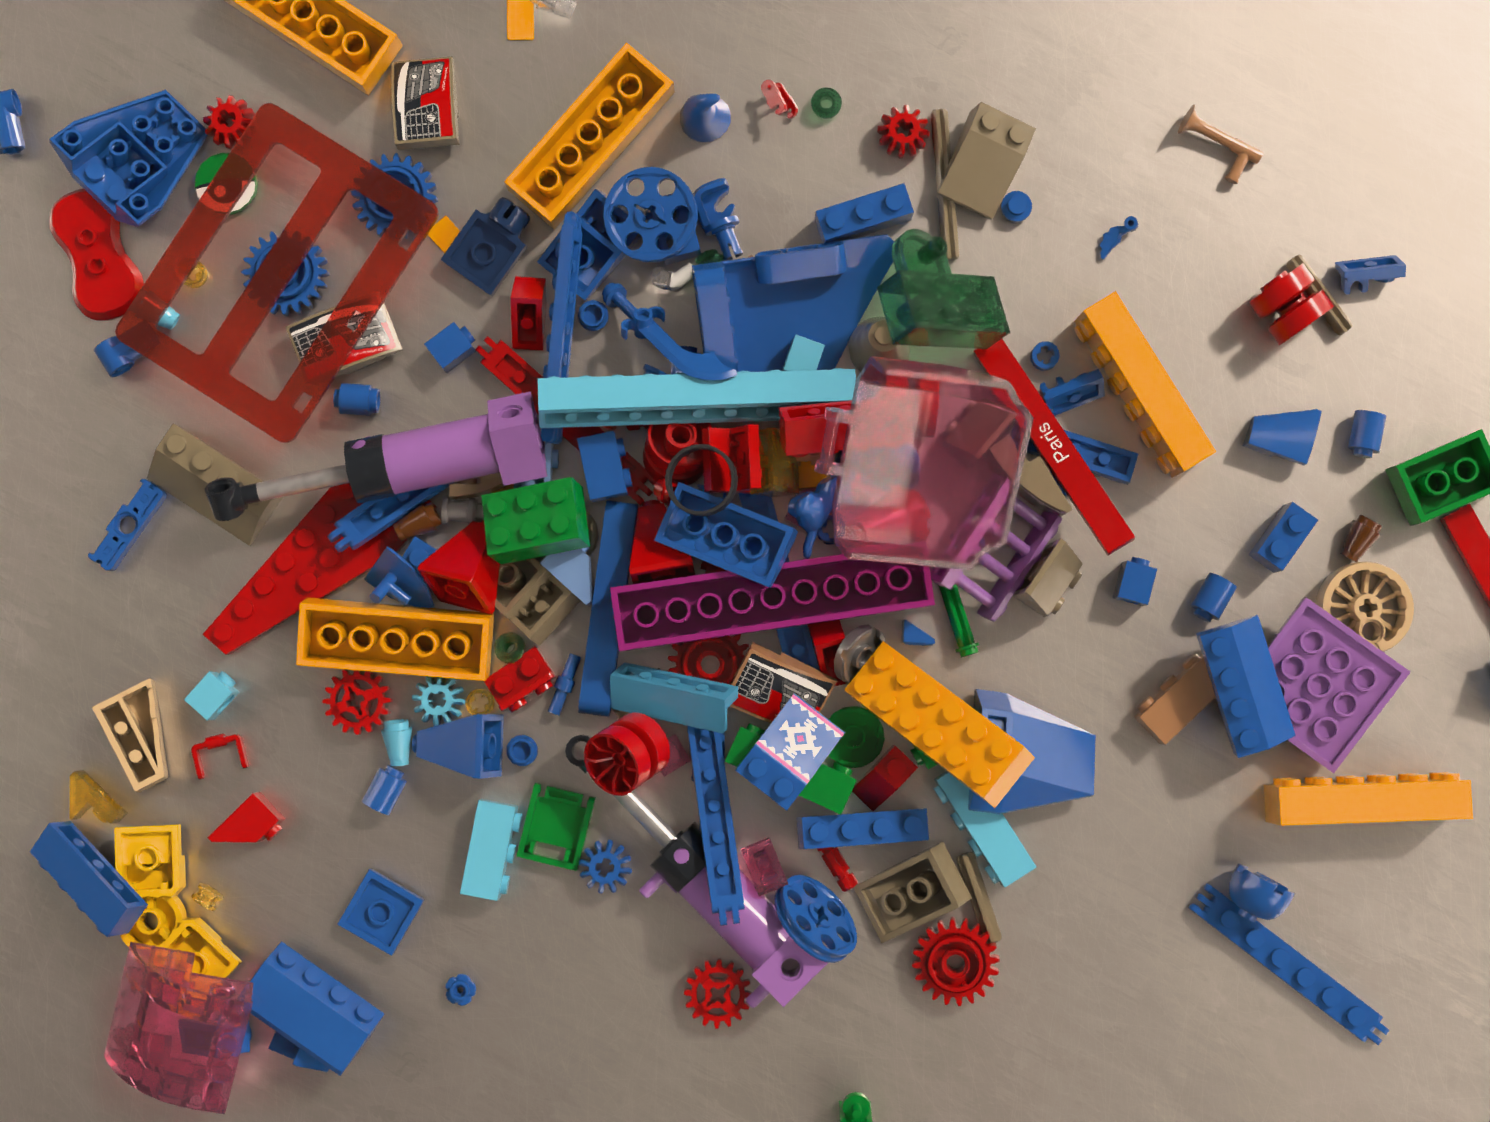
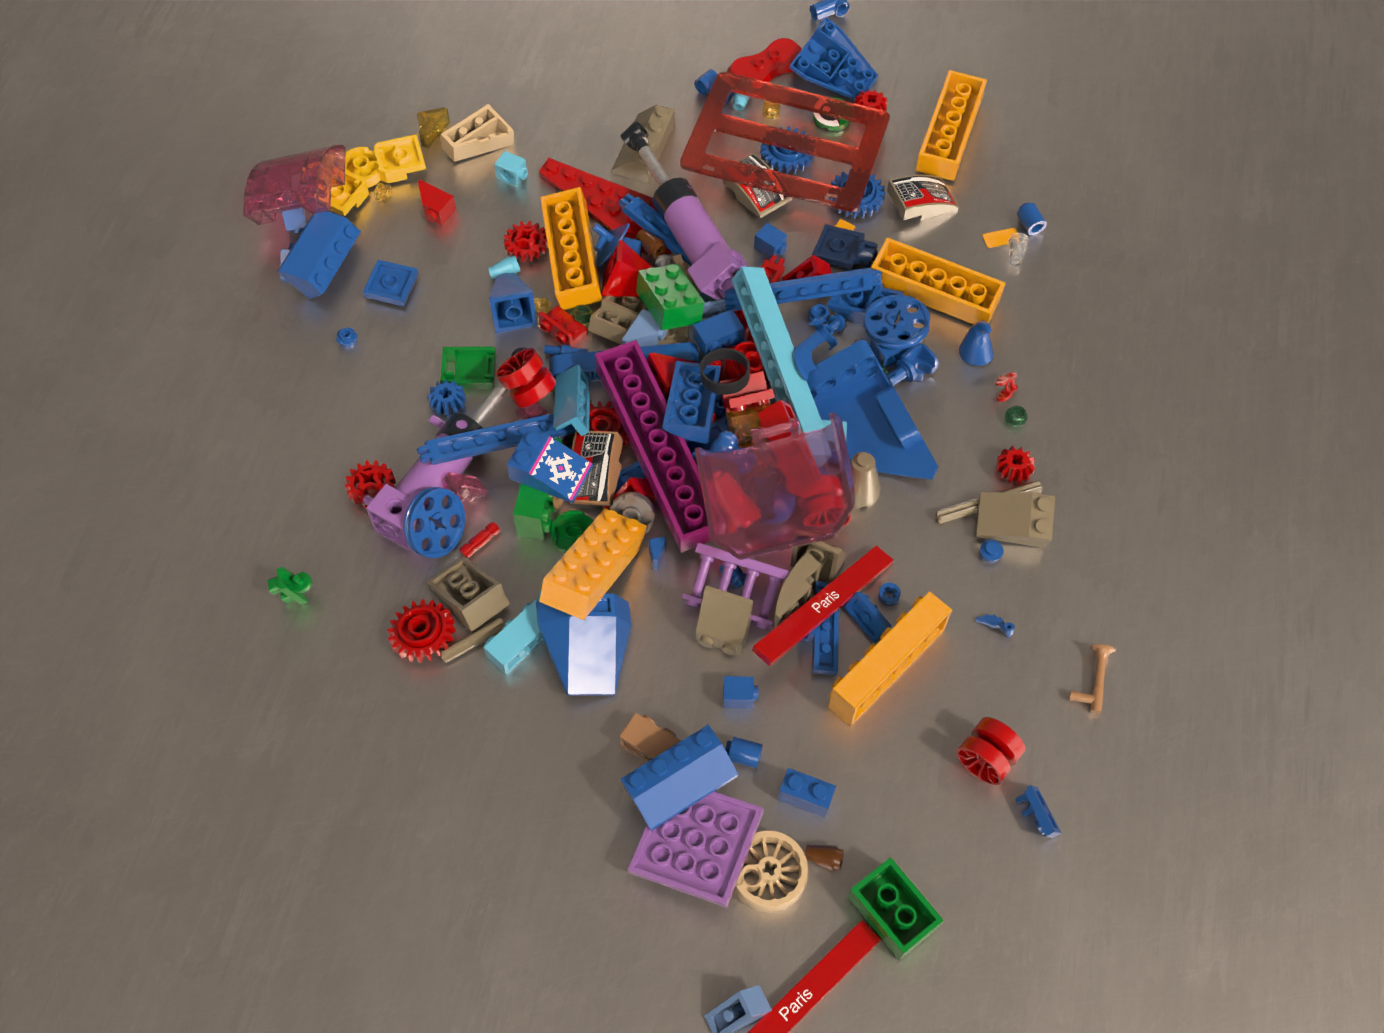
camera: 75 degrees right, 25 degrees down
blue brick [30,821,148,937] -> none
blue piece [88,479,167,571] -> none
red piece [191,733,249,780] -> none
blue brick [333,383,381,416] -> none
blue brick [361,765,407,815] -> none
medium azure gear [412,676,466,726] -> none
medium azure brick [460,799,522,901] -> none
blue plate [506,735,538,766] -> none
blue brick [796,808,929,849] -> none
blue brick [815,183,914,243] -> none
red slope [852,745,918,811] -> none
clear green brick [877,229,1011,349] -> none
green axle [932,561,980,658] -> none
blue hinge [1188,883,1390,1045] -> none
blue cylinder [1229,863,1295,922] -> none
blue slope [1242,409,1322,466] -> none
light orange brick [1264,772,1473,826] -> none
dark tan axle [1286,254,1353,335] -> none
blue brick [1348,410,1387,458] -> none

